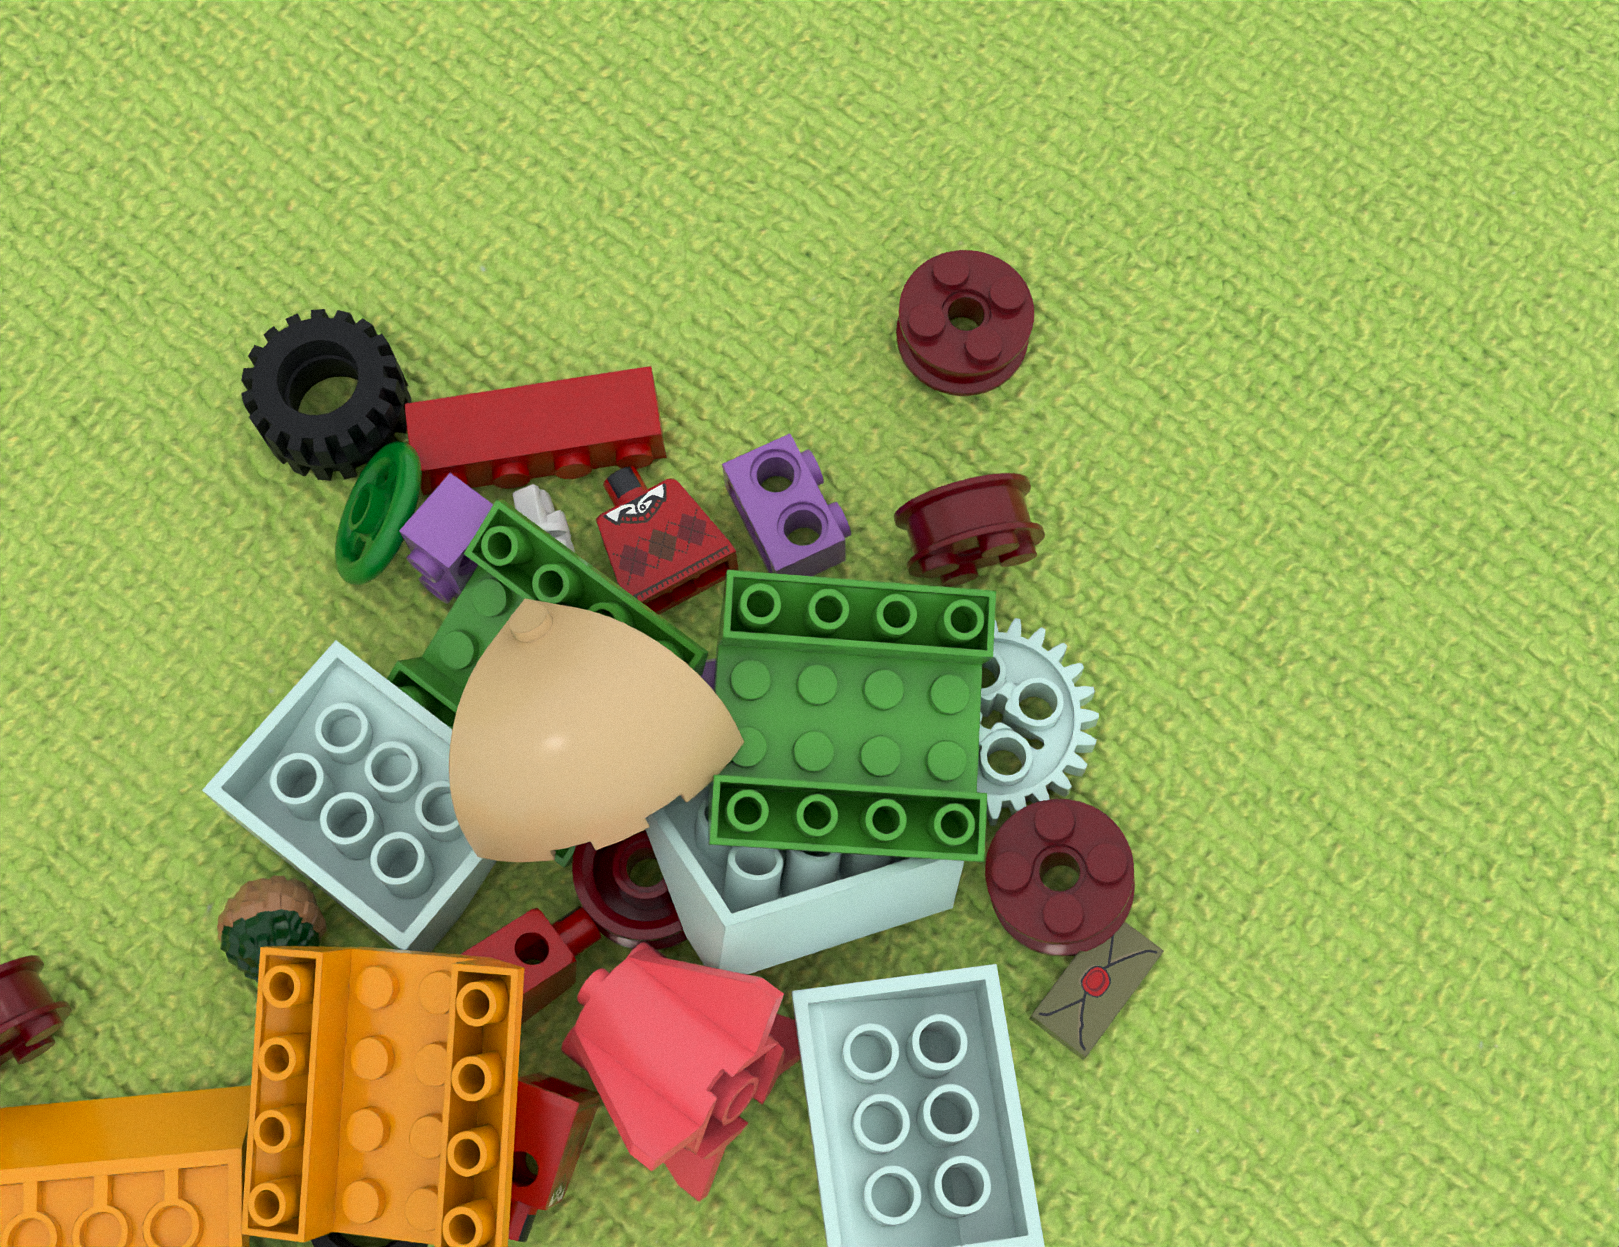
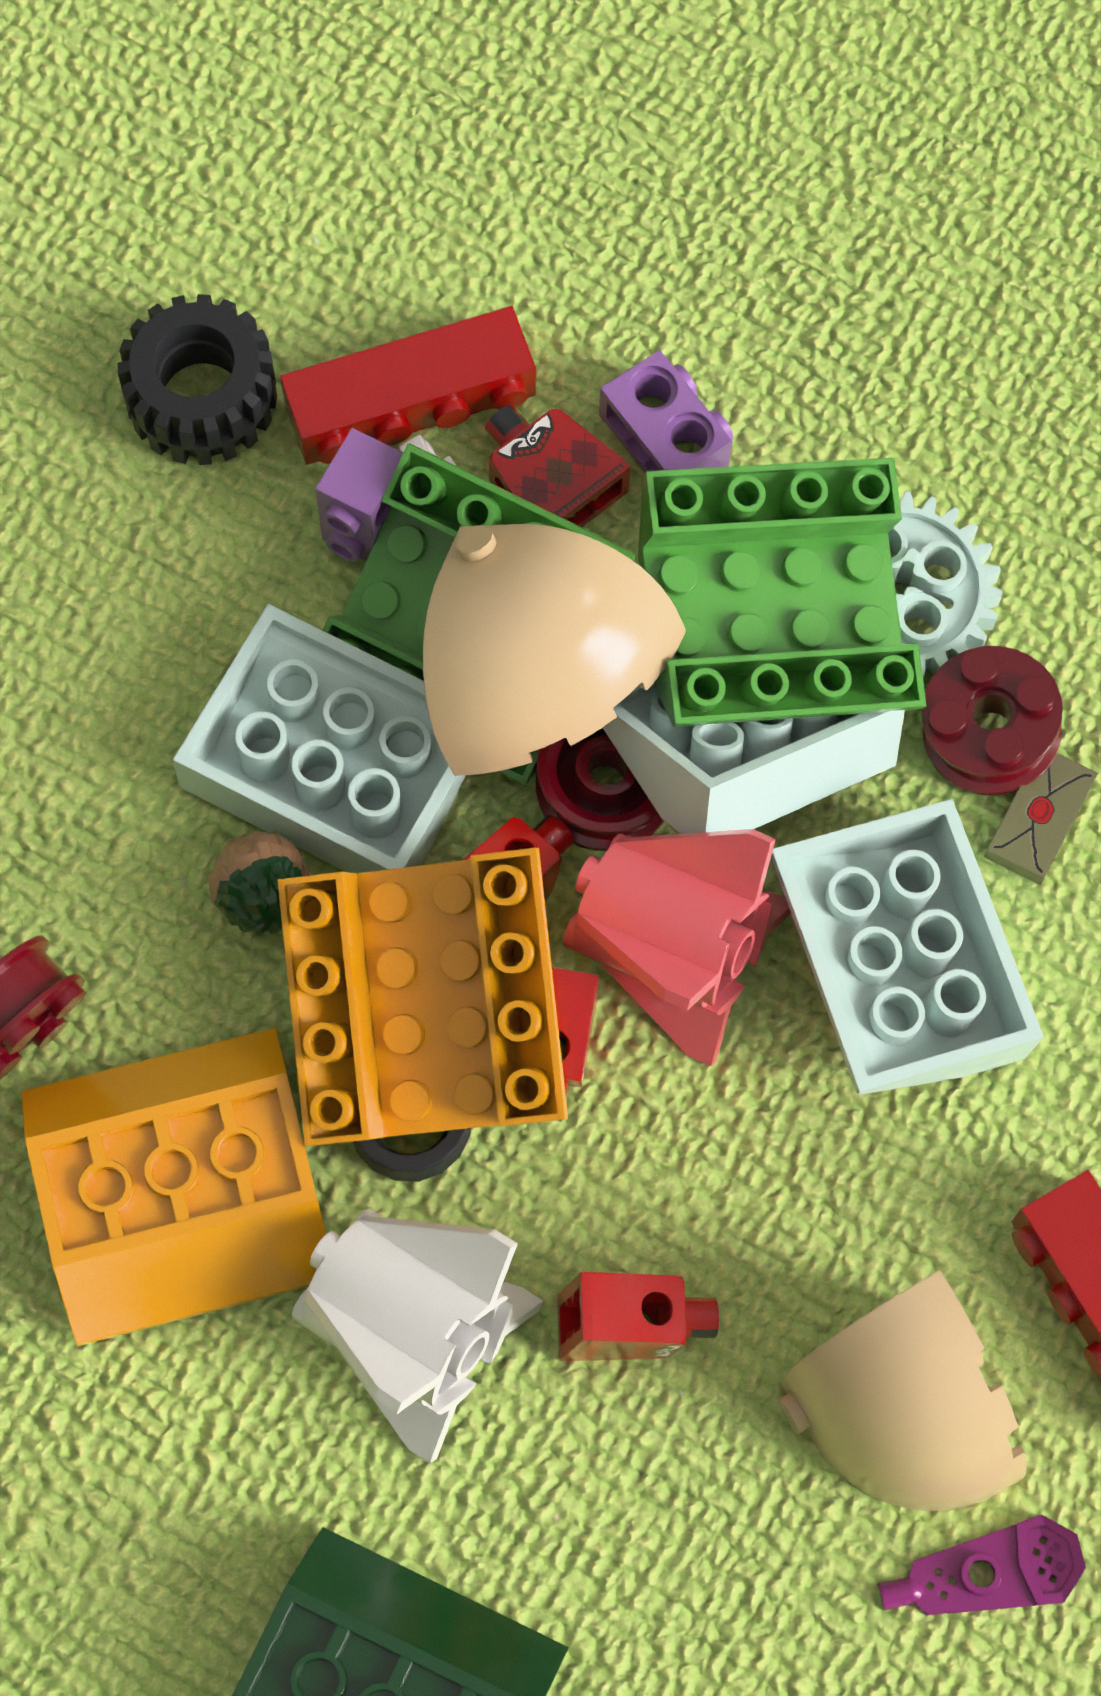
camera: 15 degrees left, 0 degrees up
green plate [335,442,422,586] -> none
dark red wheel [894,473,1045,587] -> none
dark red wheel [896,250,1034,396] -> none

